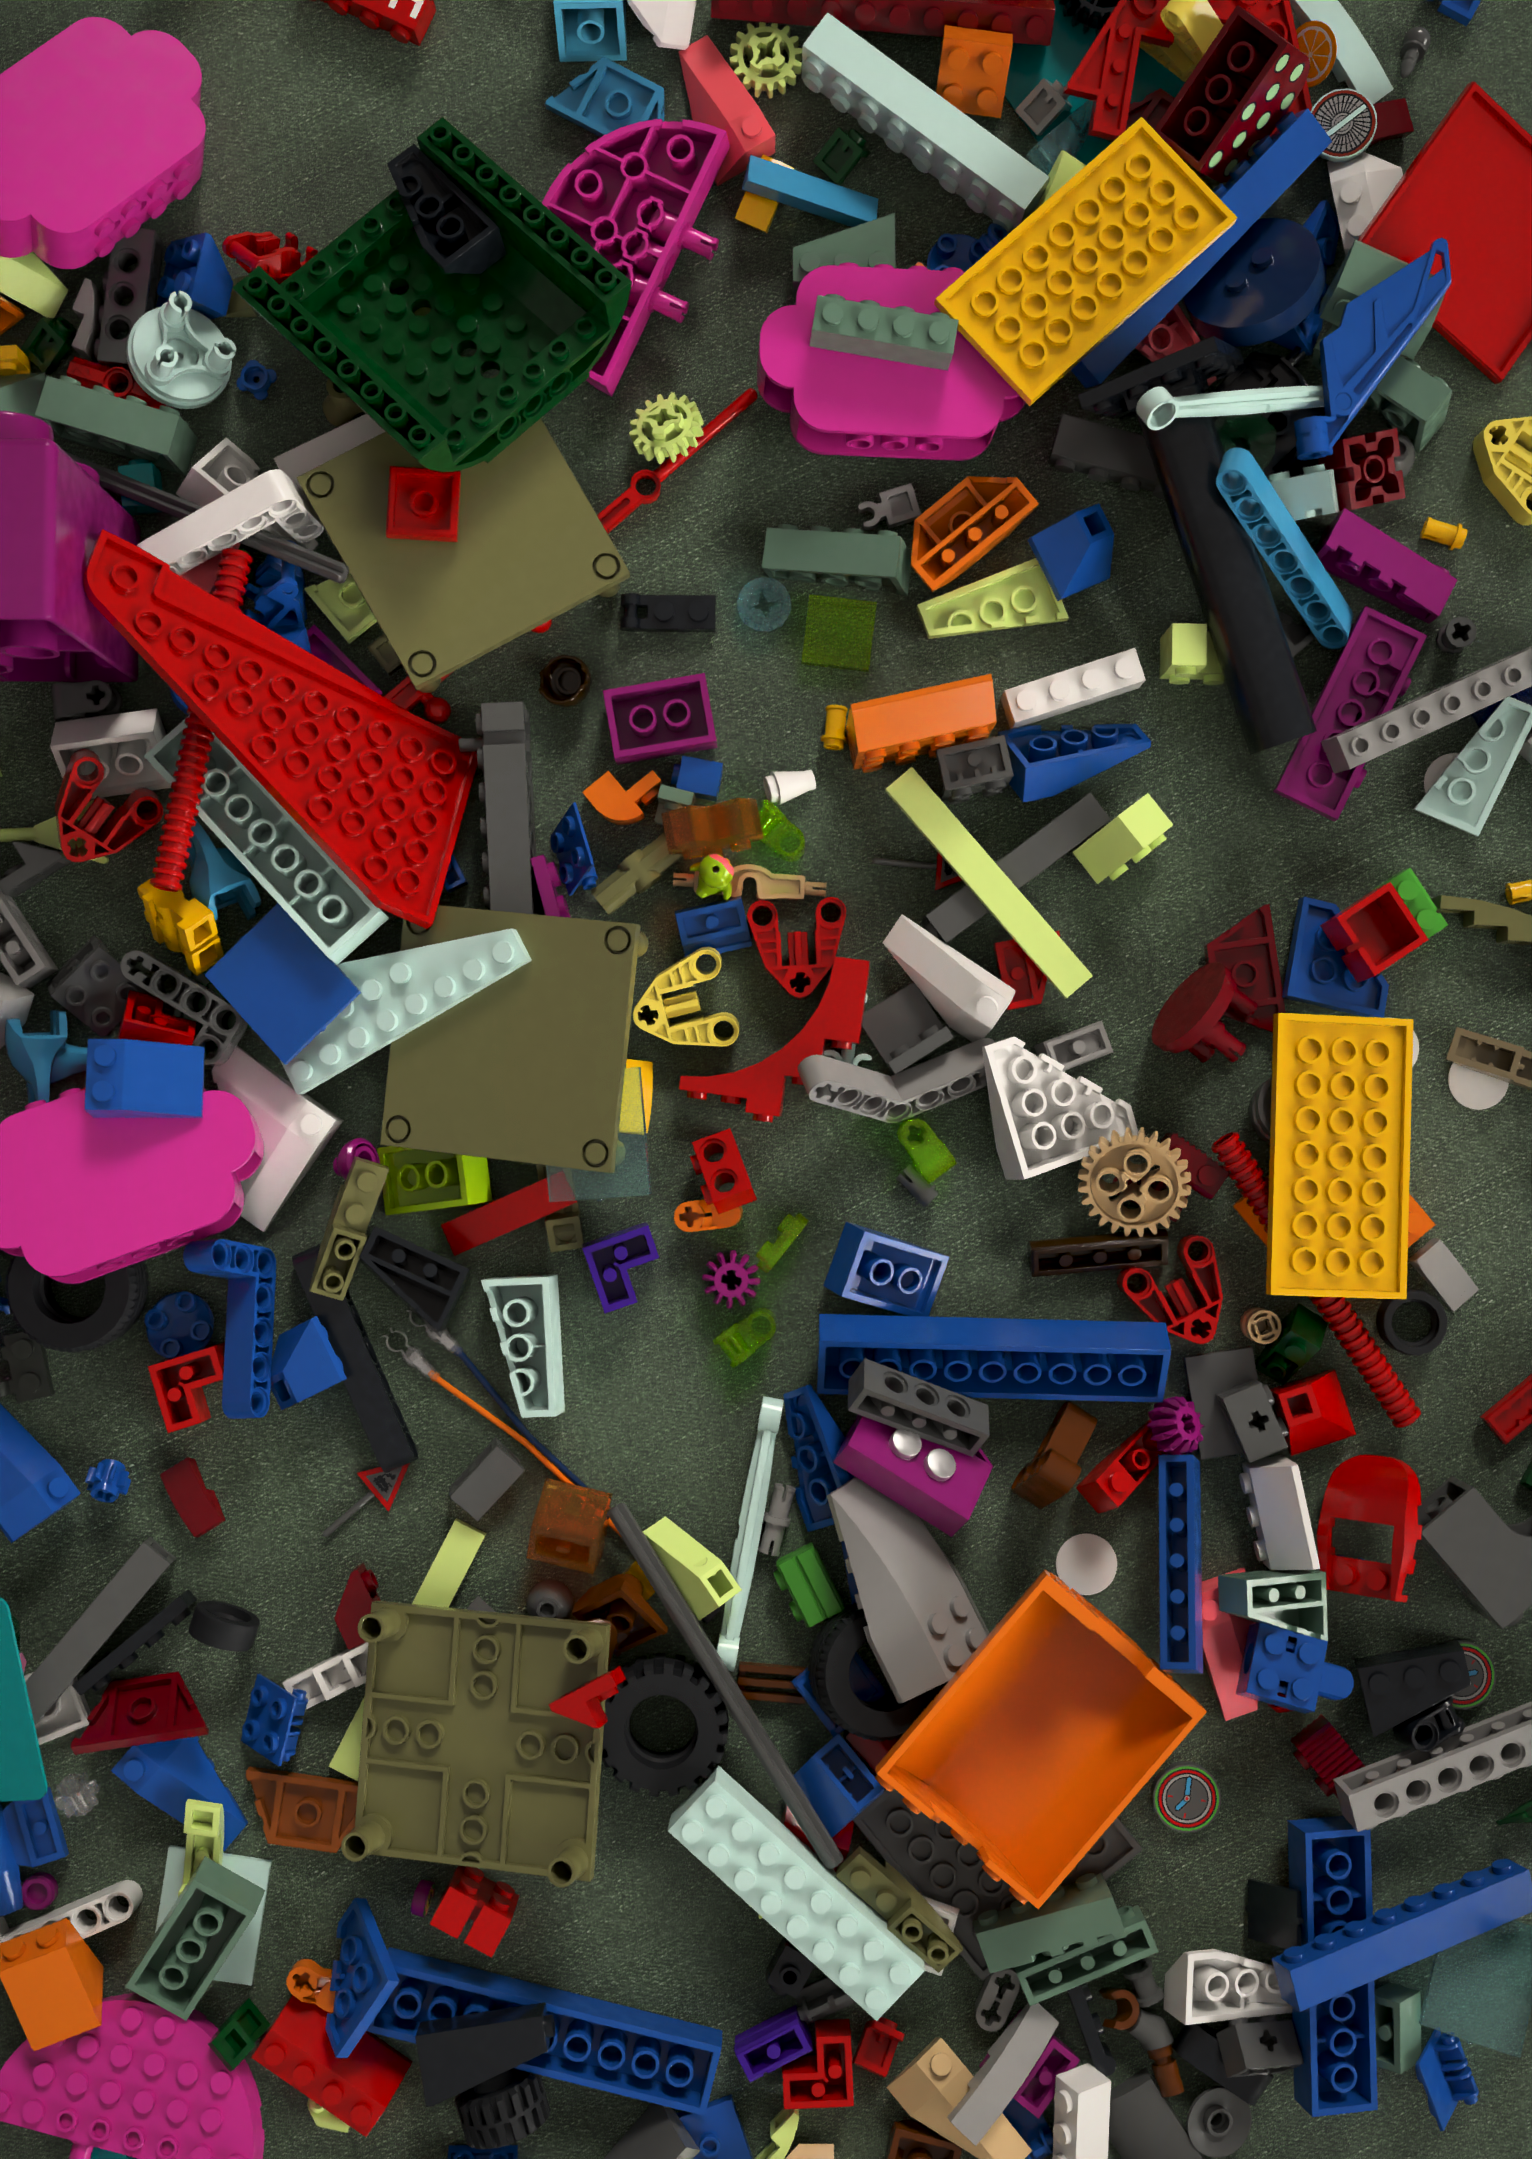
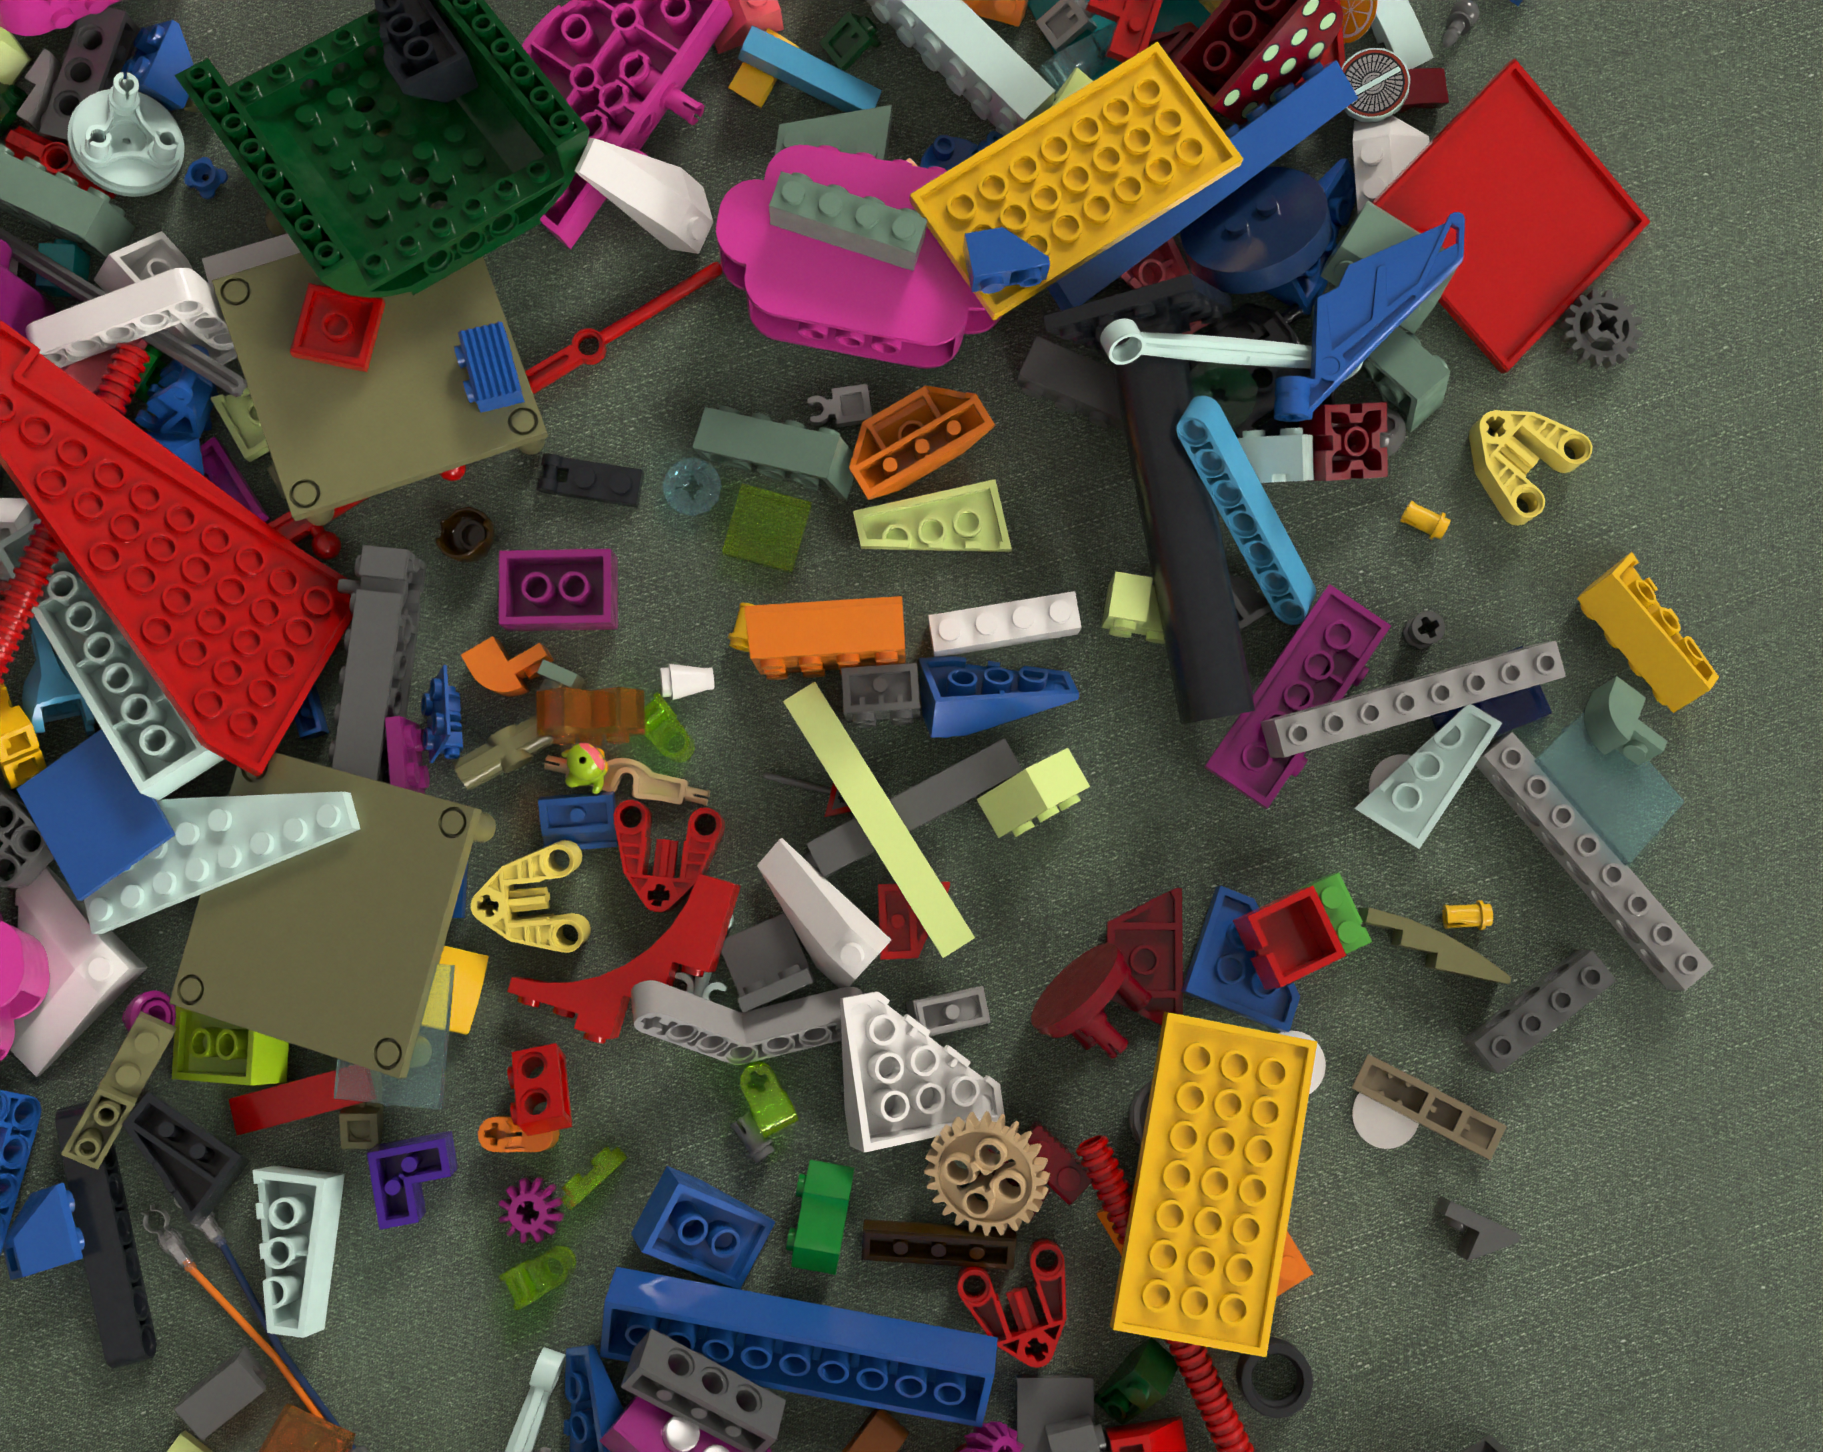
camera: 15 degrees right, 5 degrees down
red piece [222,231,318,285] -> none
piece [323,1463,410,1537] -> none
yellowish green gear [629,392,704,464] -> none
blue brick [671,755,723,802] -> none
blue slope [1027,503,1114,601] -> none
tan wheel [1240,1307,1282,1344] -> none
magenta wedge [1314,508,1457,624] -> none
light grey slope [1408,1238,1479,1312] -> none
none -> blue brick [454,321,525,413]
none -> white wedge [575,138,713,254]
none -> green brick [786,1160,855,1275]
none -> blue slope [963,227,1050,294]

